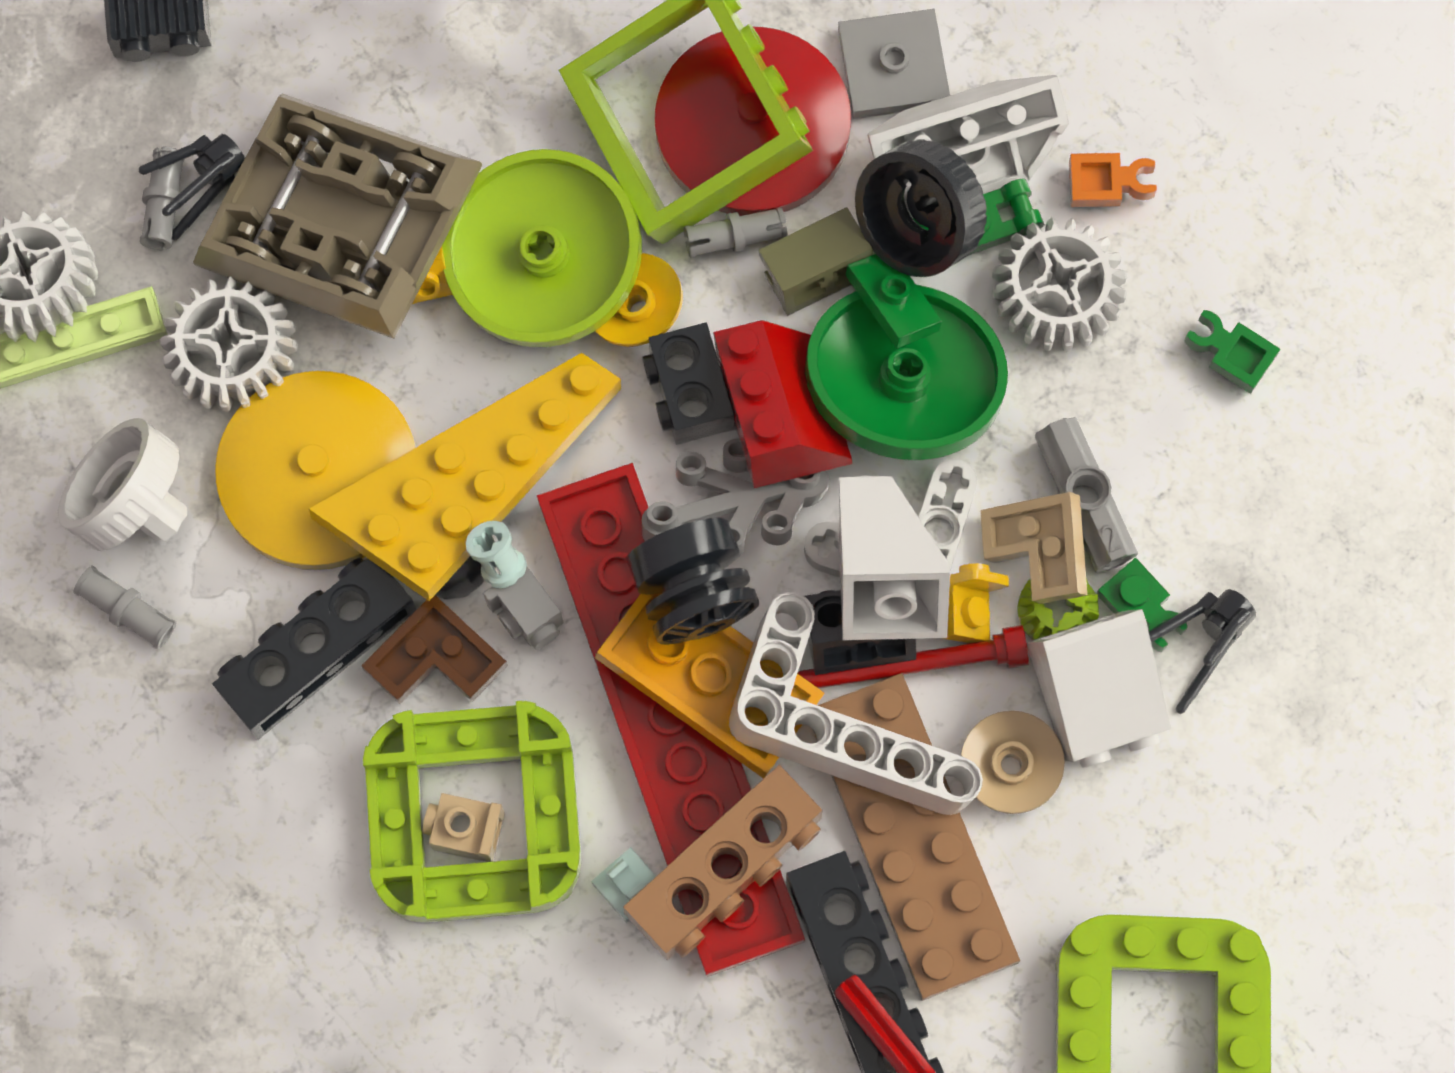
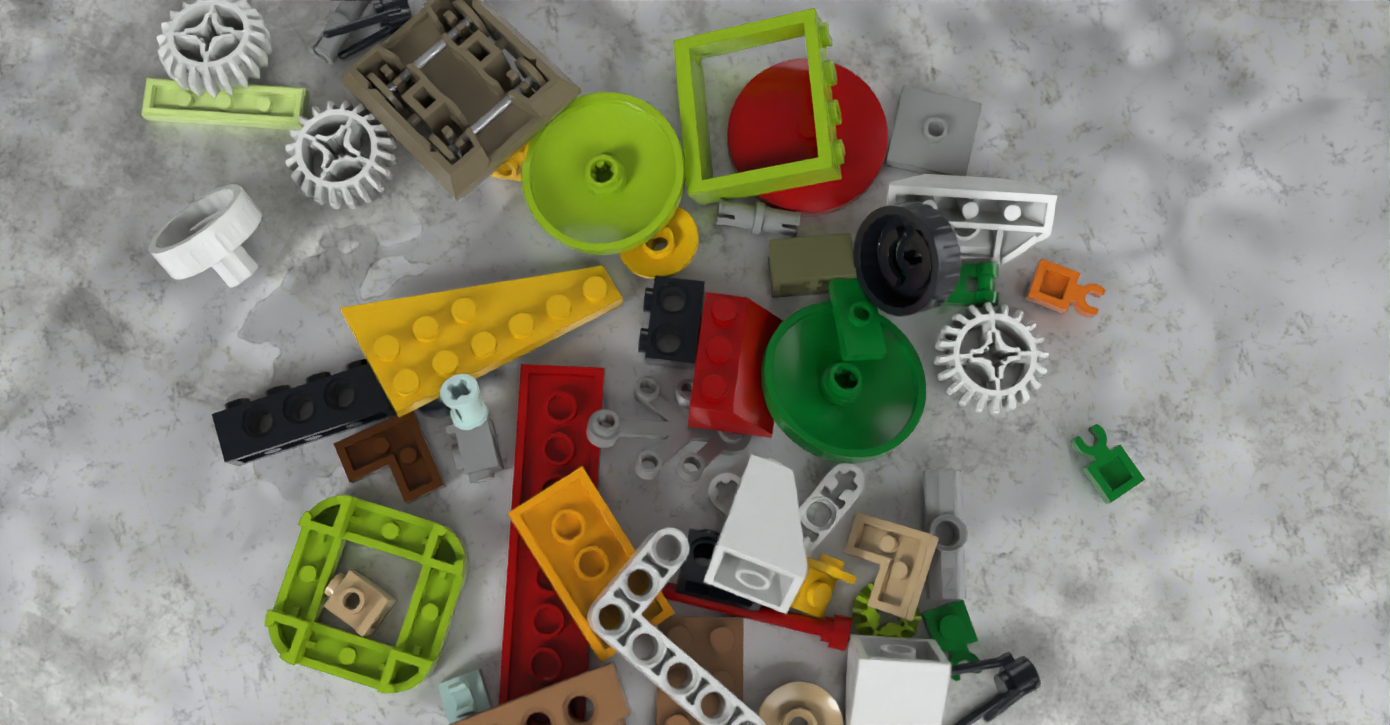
camera: 20 degrees right, 5 degrees up
light grey pin [73,566,177,649] -> none
yellow dish [215,371,416,570] -> none
black wheel [626,517,759,645] -> none

